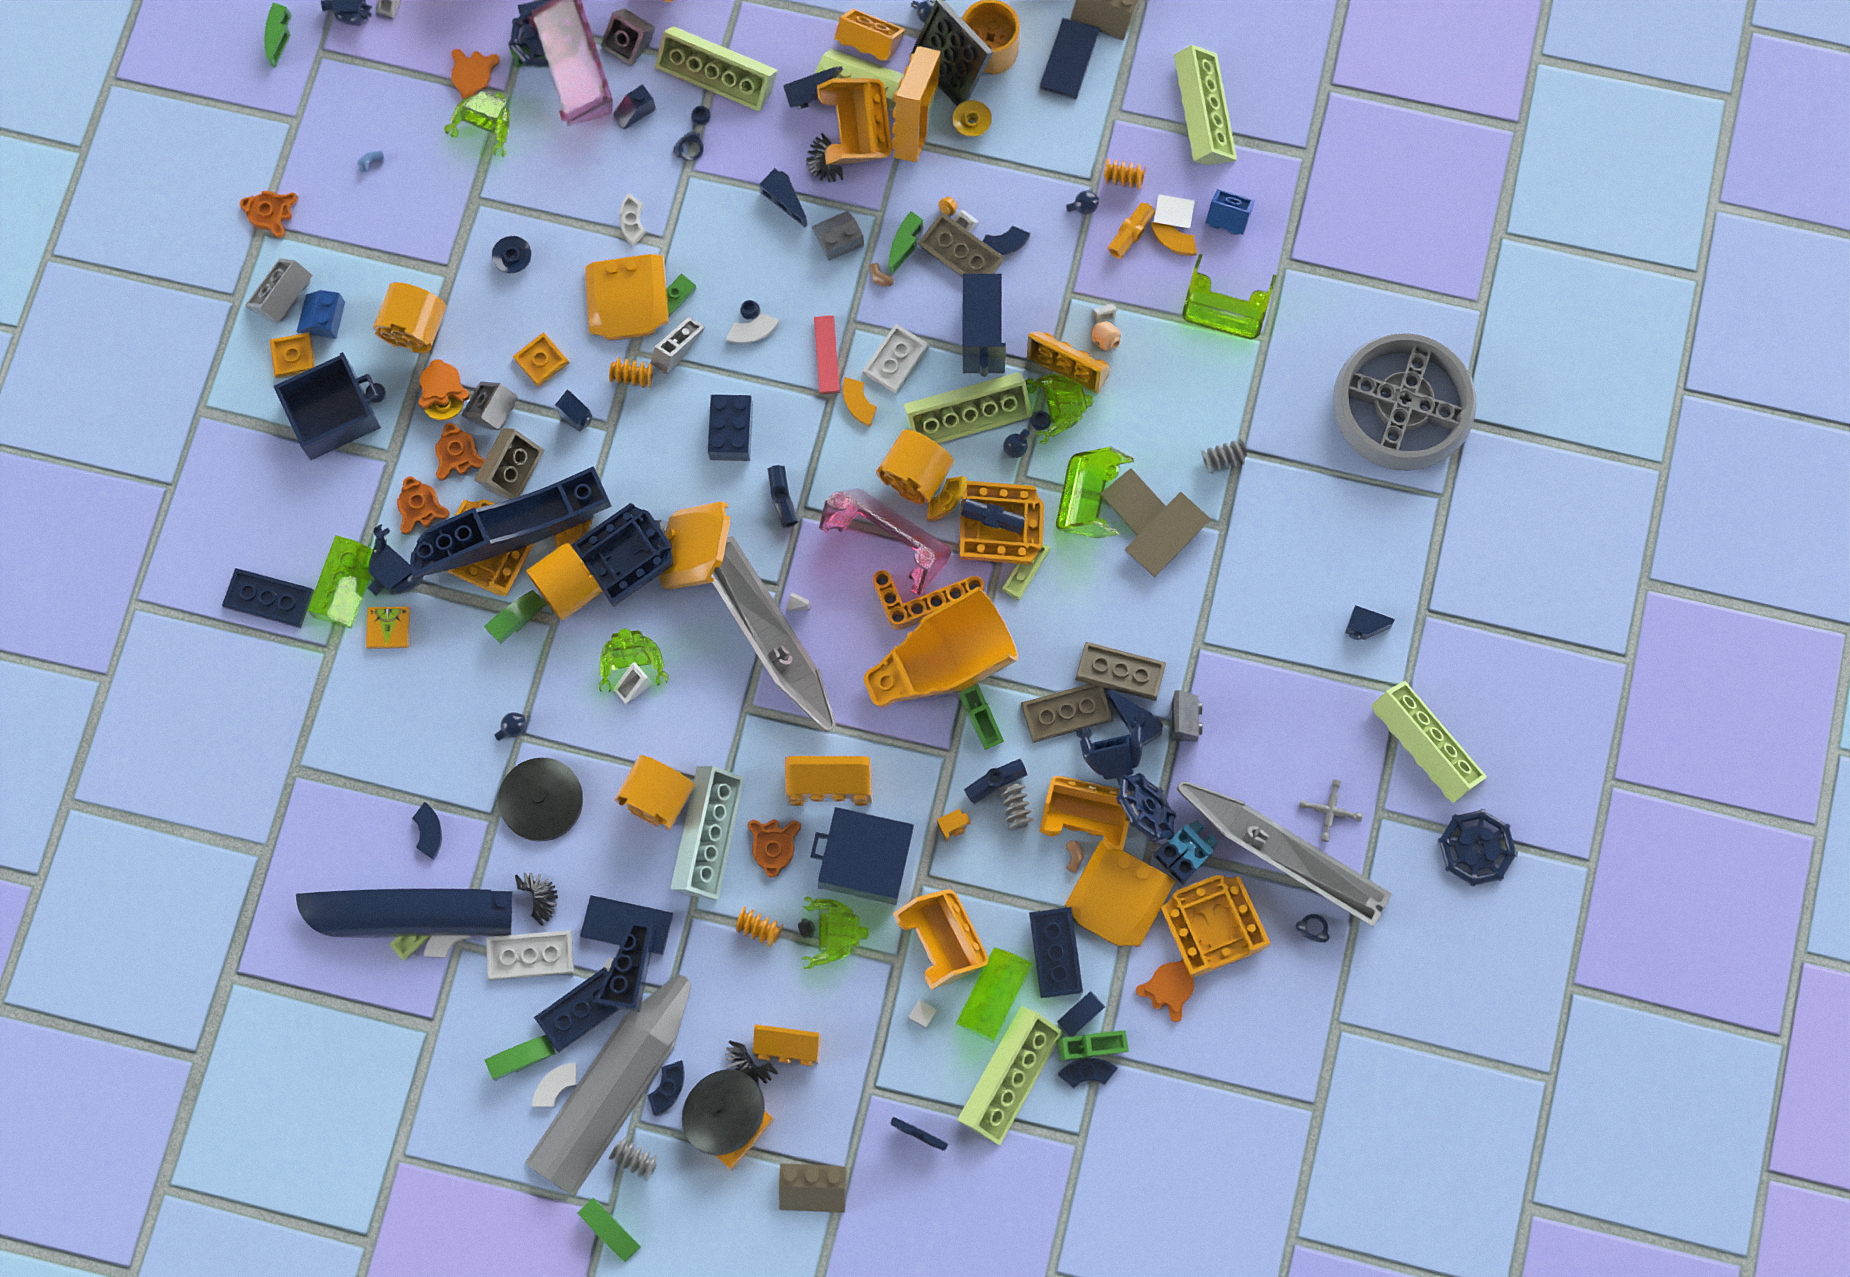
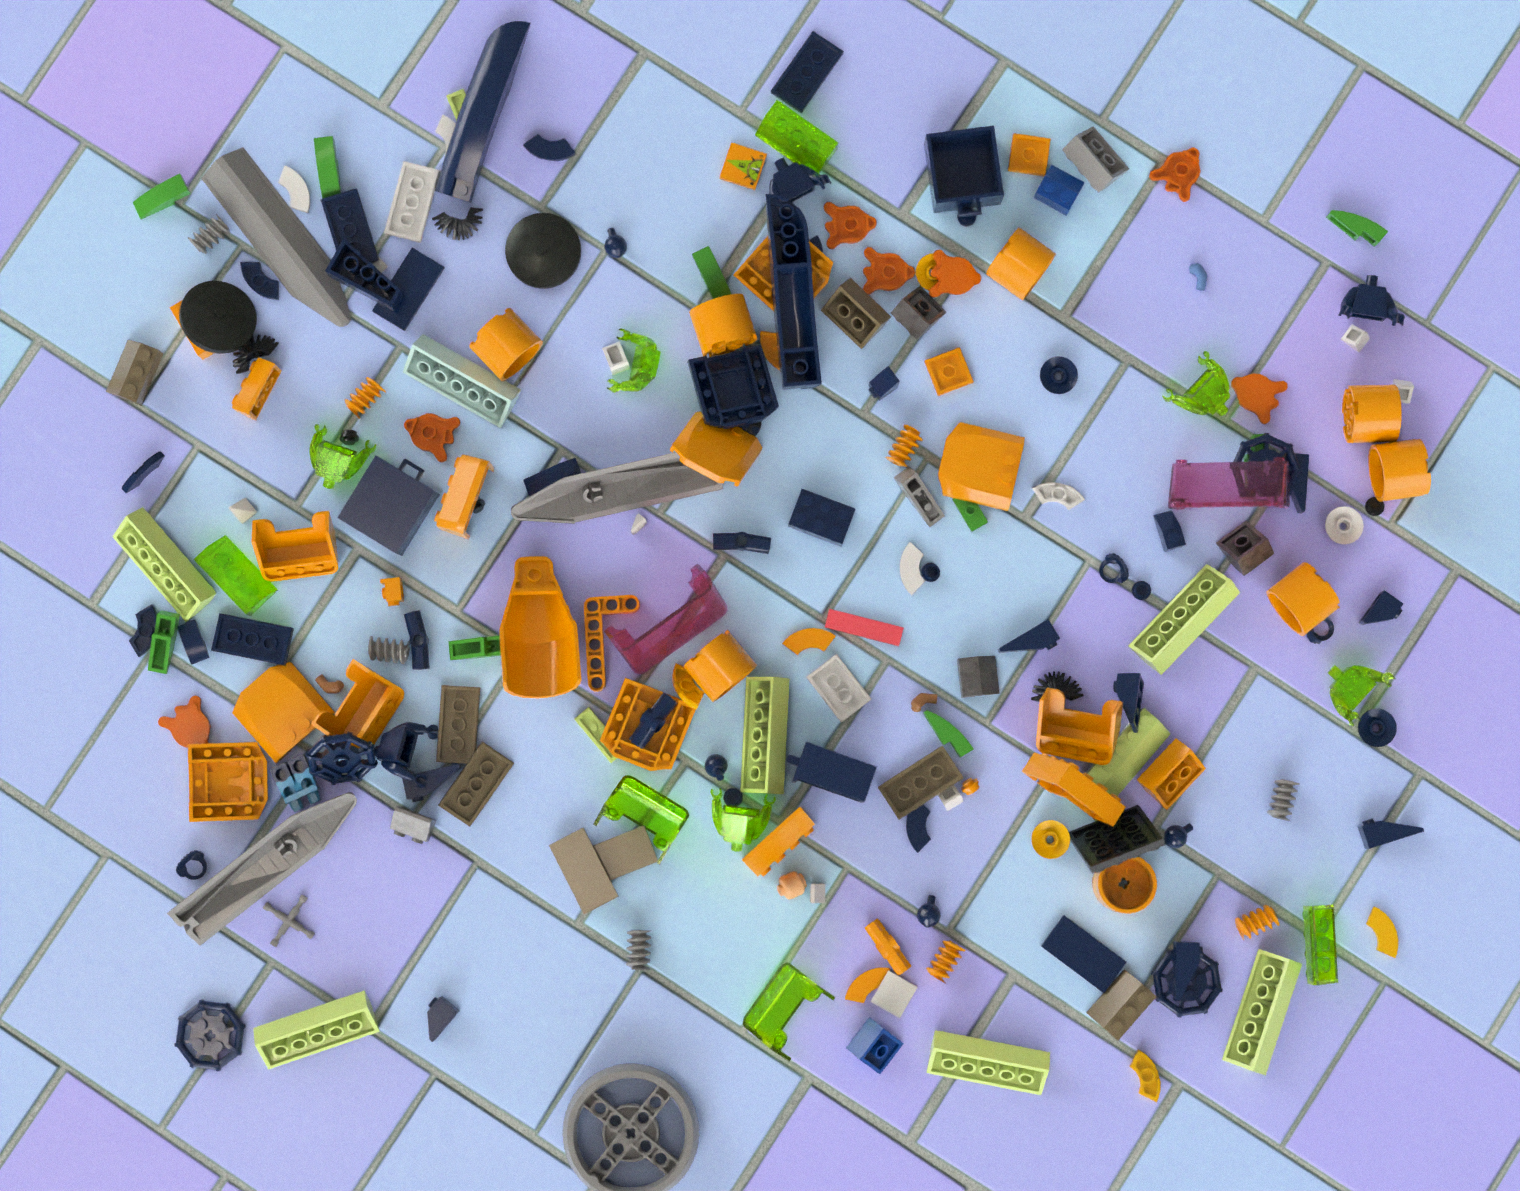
camera: 105 degrees right, 10 degrees up
none -> dark blue slope [523,458,581,496]

